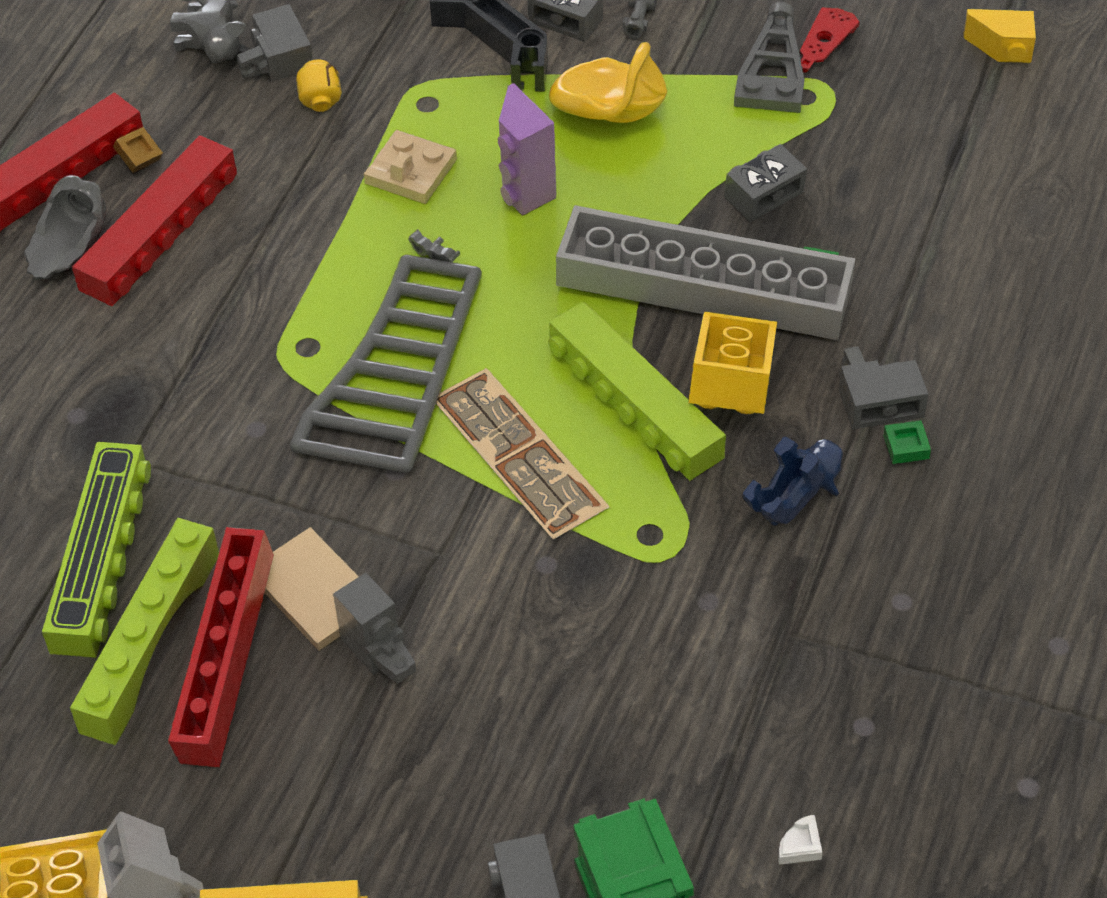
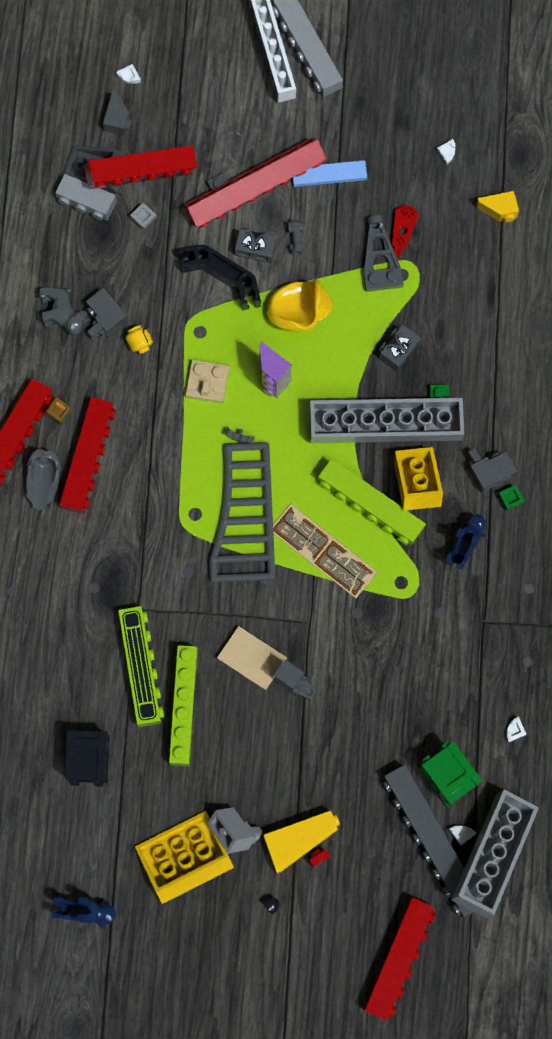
camera: 20 degrees left, 25 degrees up
red brick [168,527,274,767] -> none

